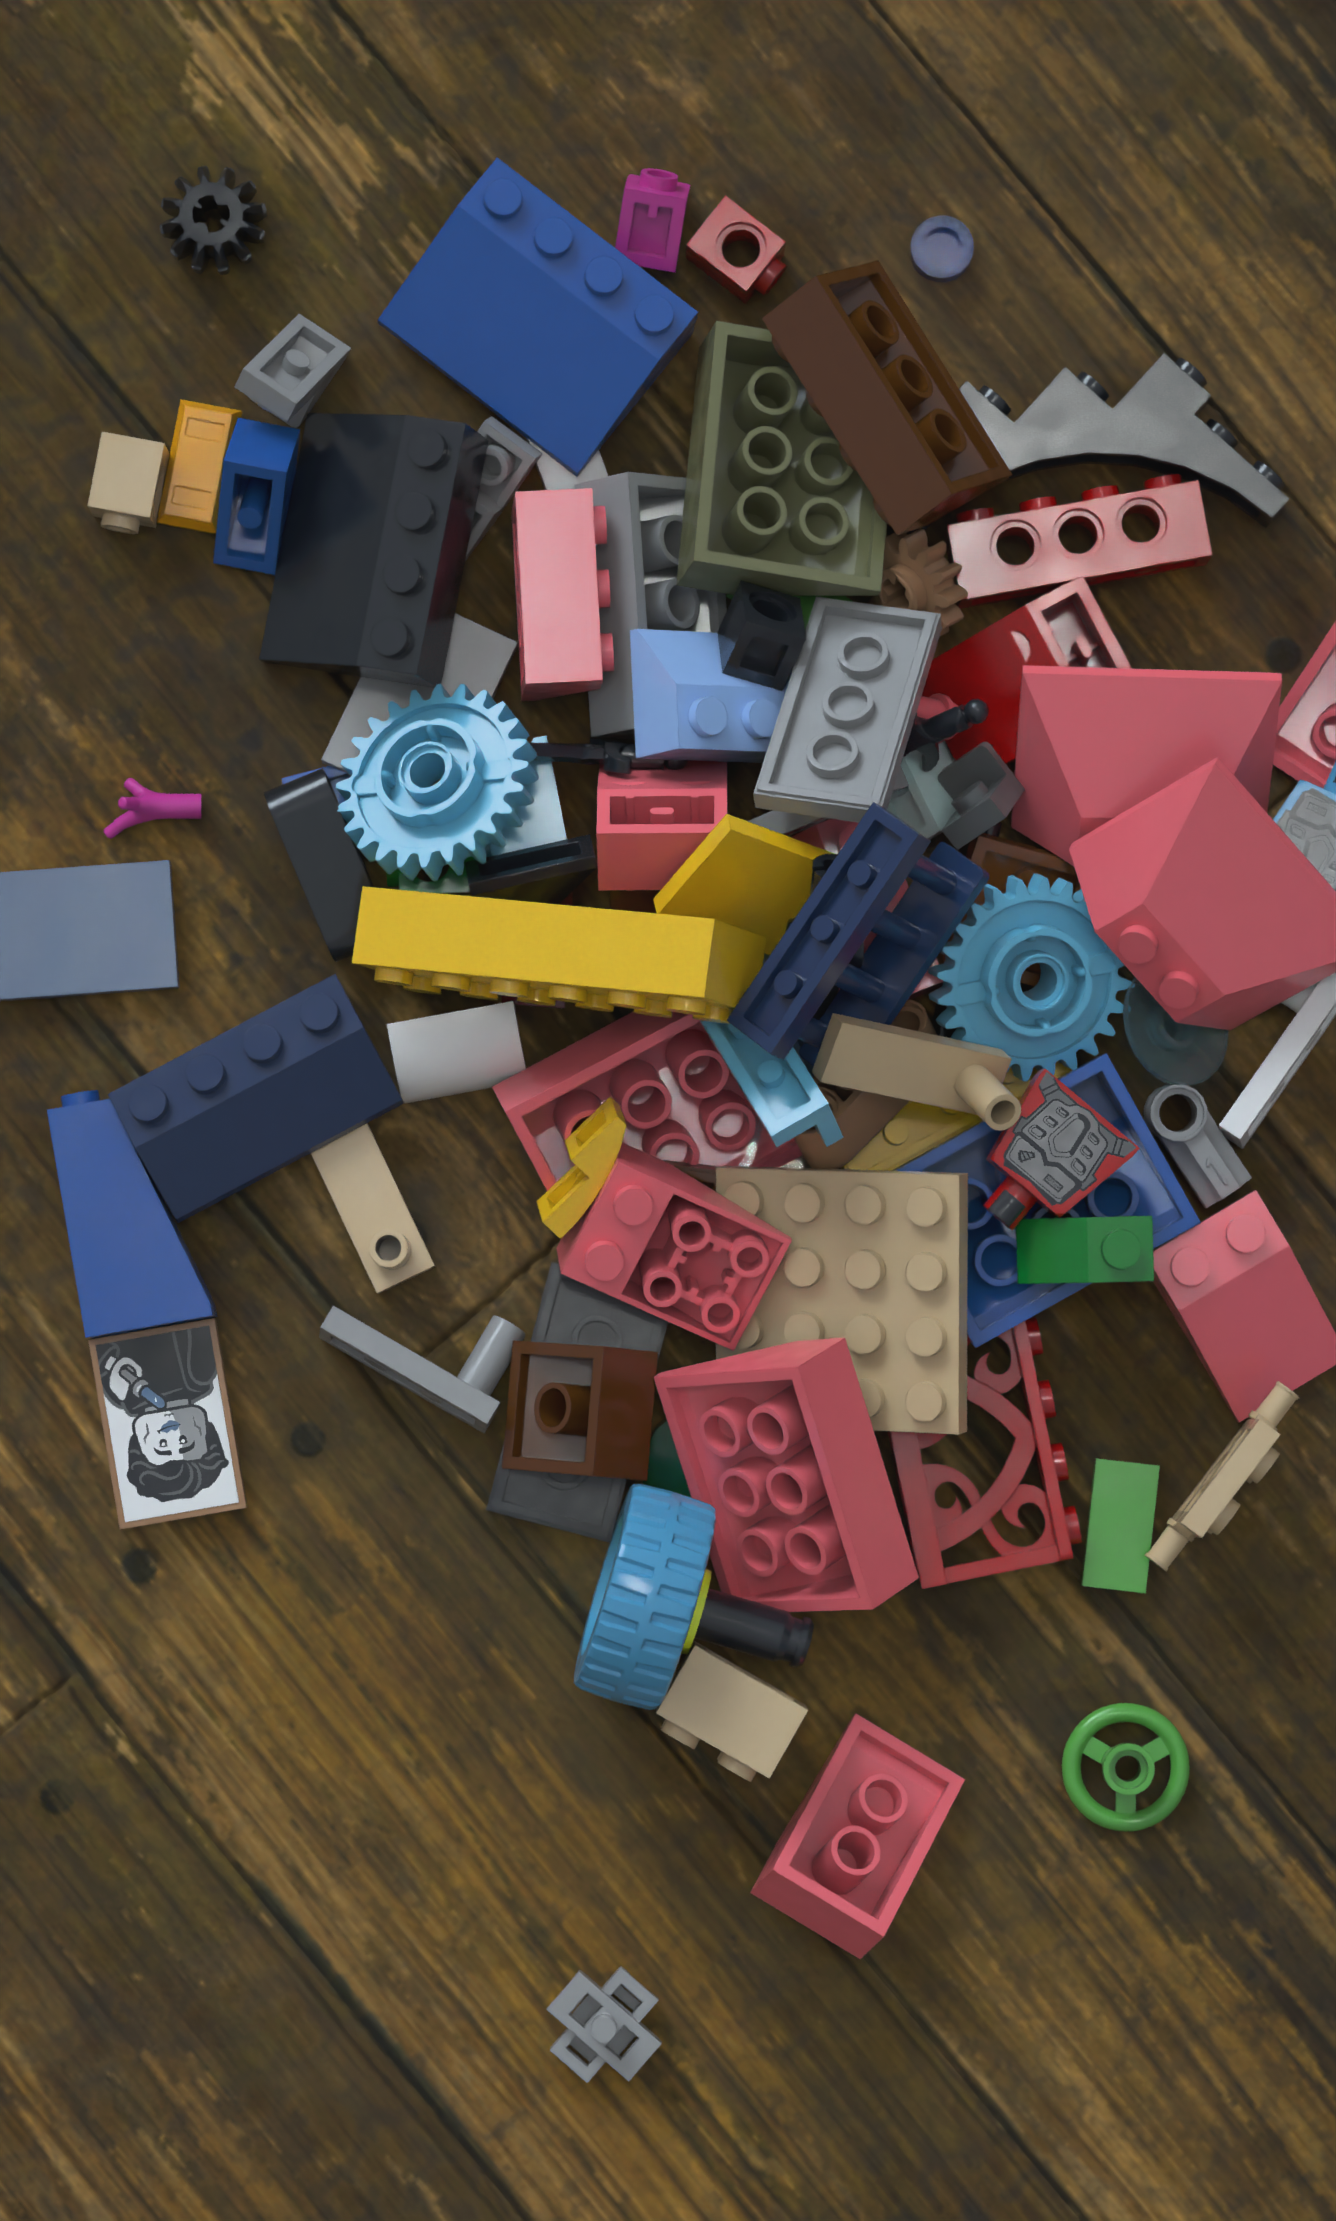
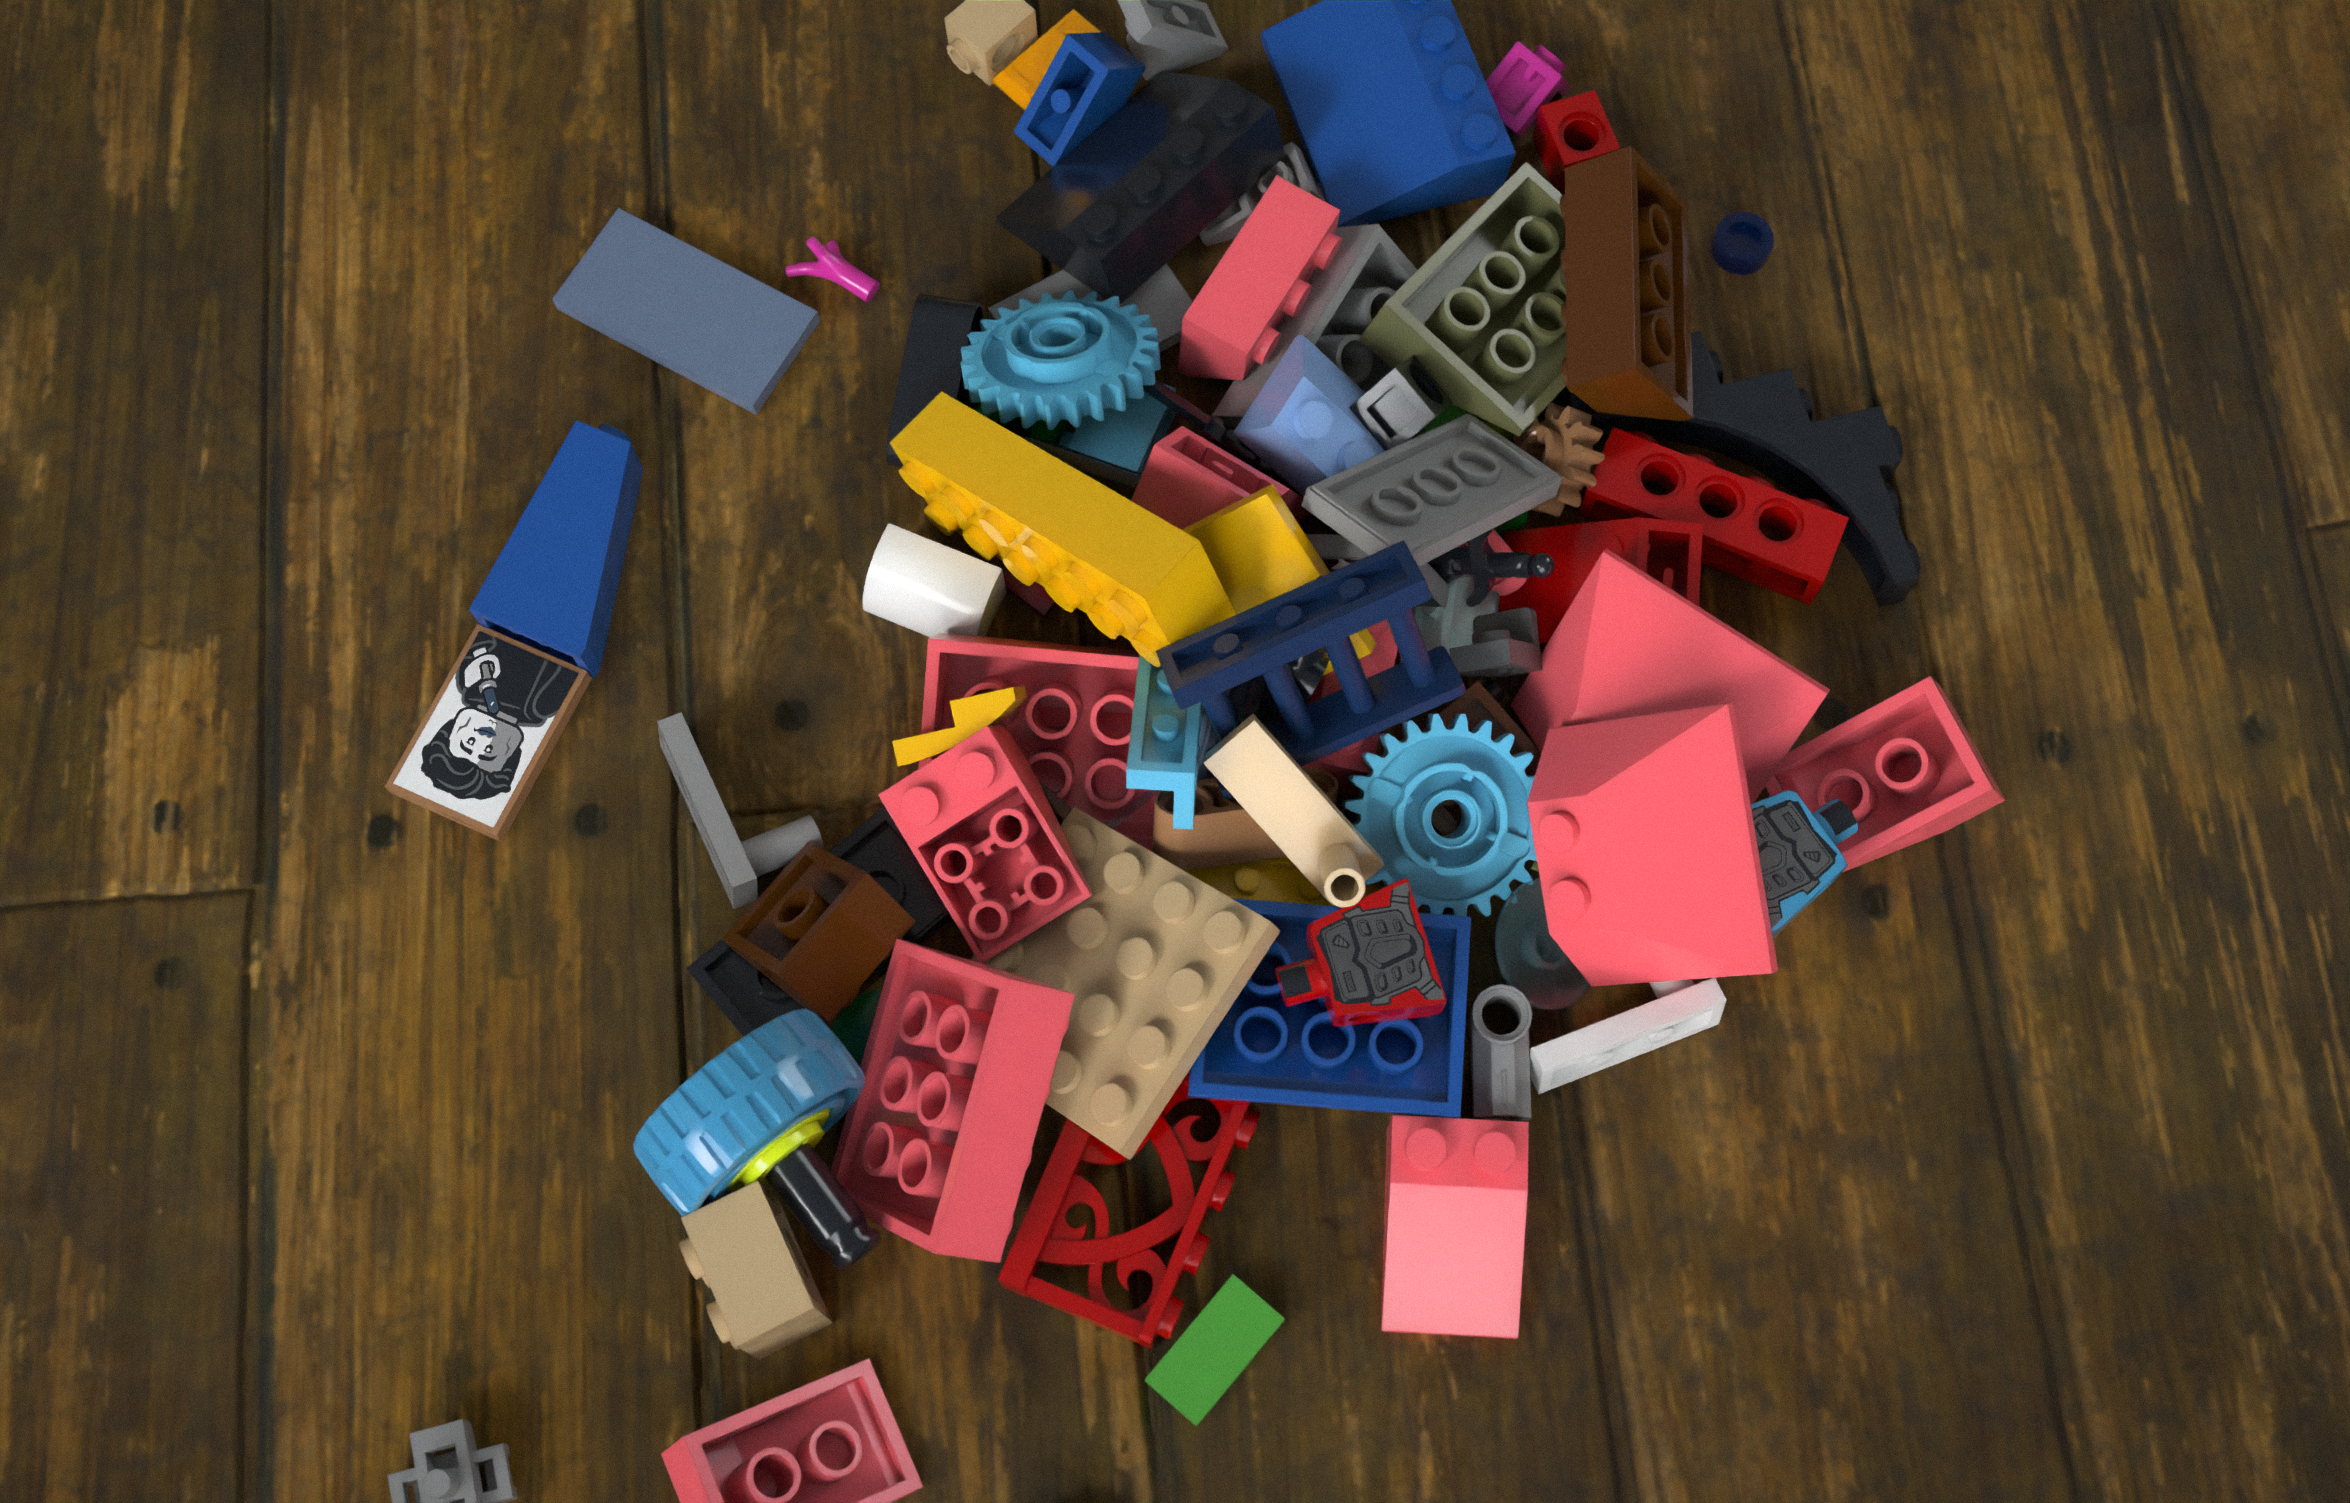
camera: 35 degrees right, 15 degrees down
dark blue slope [108,974,404,1223] -> none
tan piece [311,1123,436,1294] -> none
green slope [1015,1216,1154,1284] -> none
tan plate [1145,1381,1299,1572] -> none

